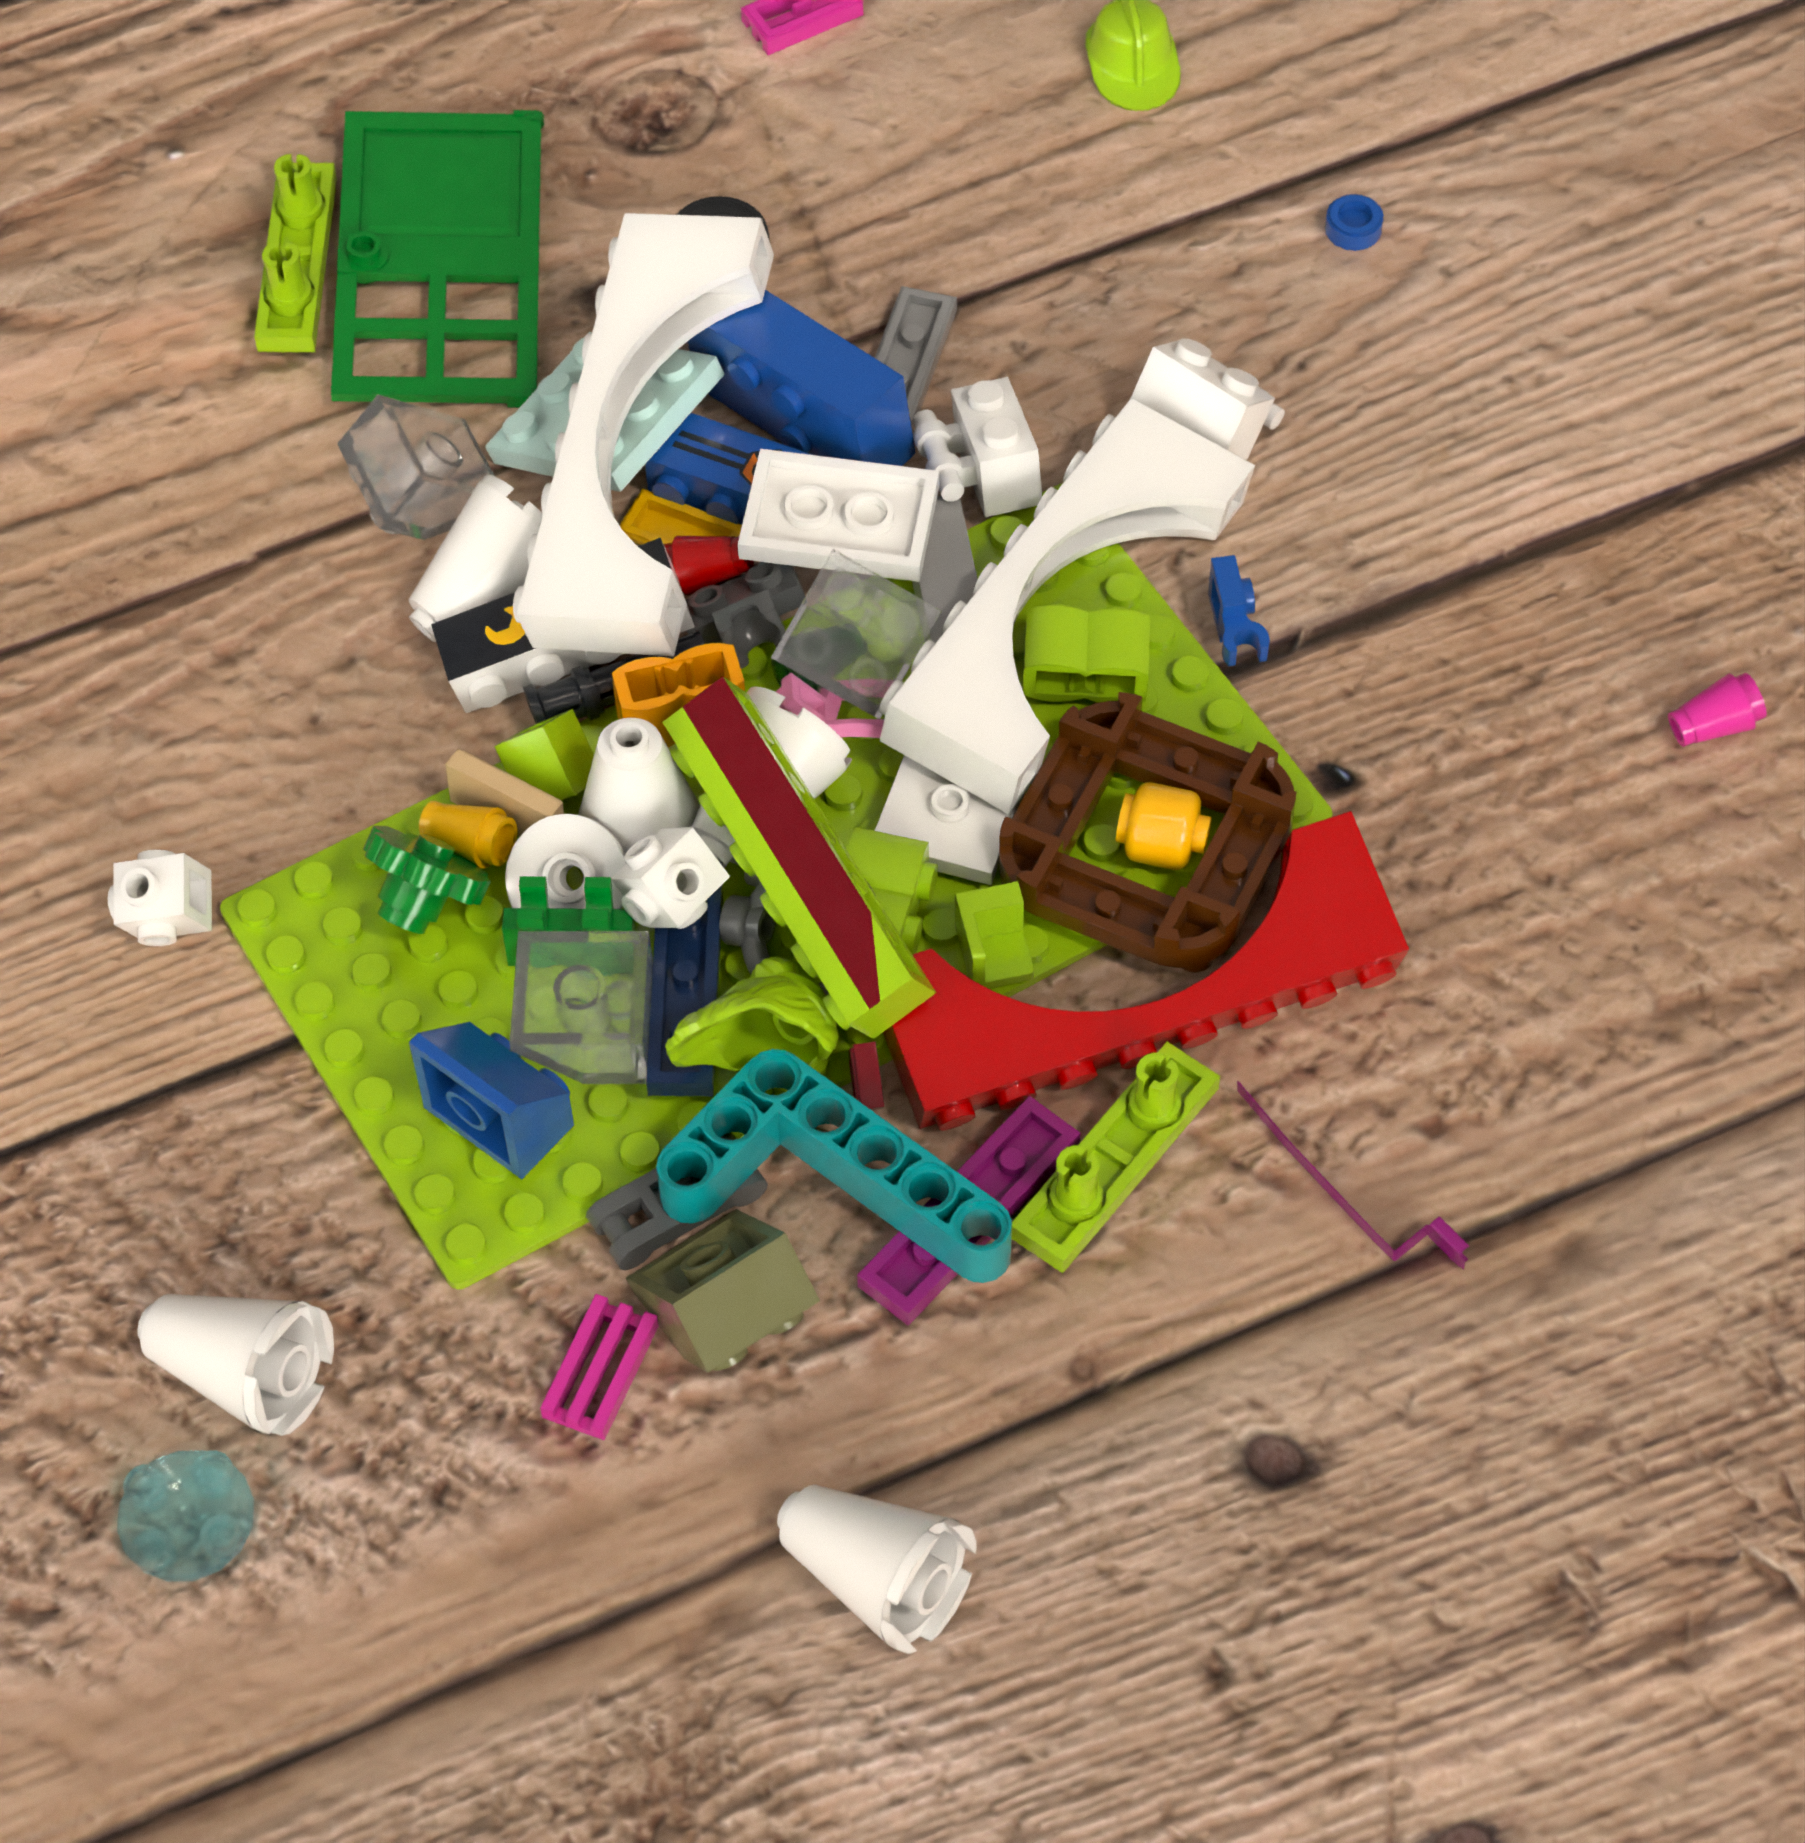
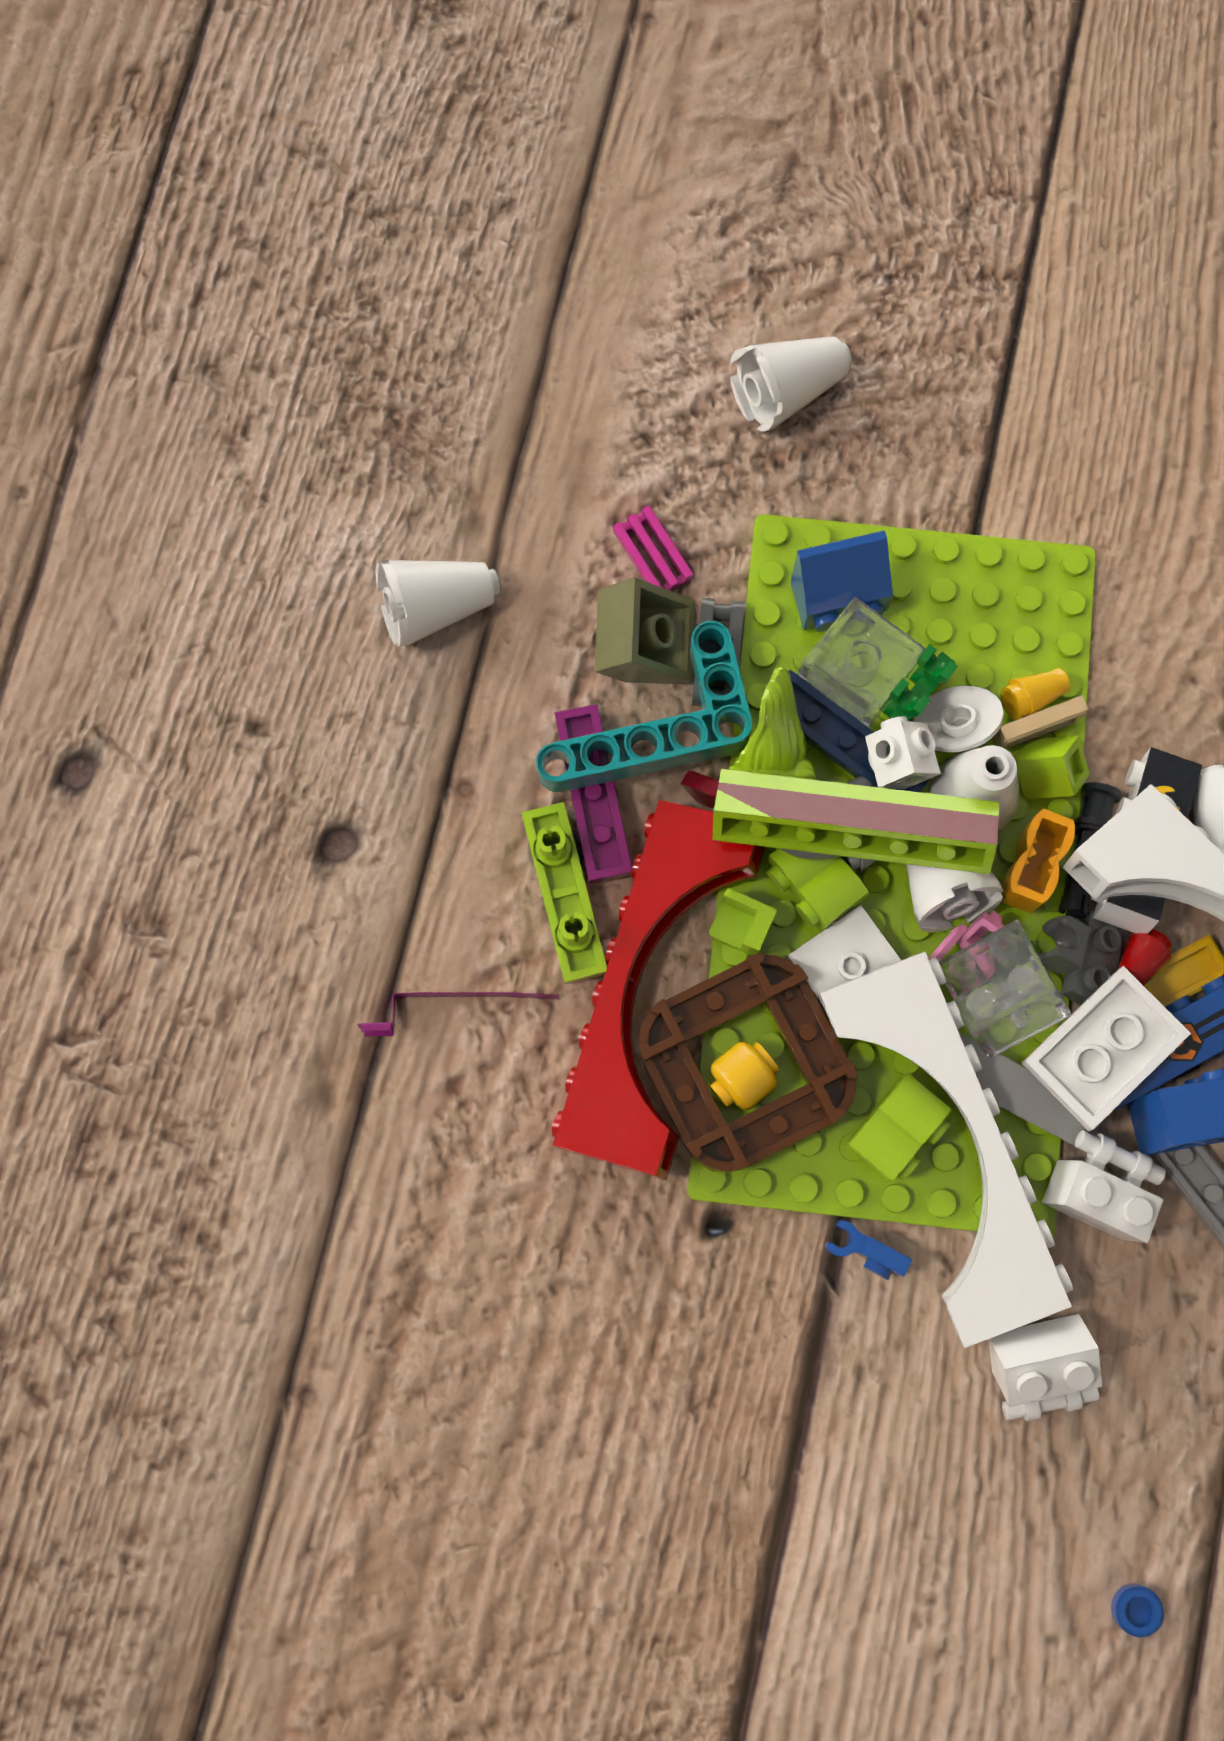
camera: 130 degrees right, 20 degrees up
white brick [108,850,212,946] -> none
clear light blue dish [117,1450,255,1582] -> none
green plant [363,825,491,934] -> none
dark pink cone [1668,672,1767,747] -> none

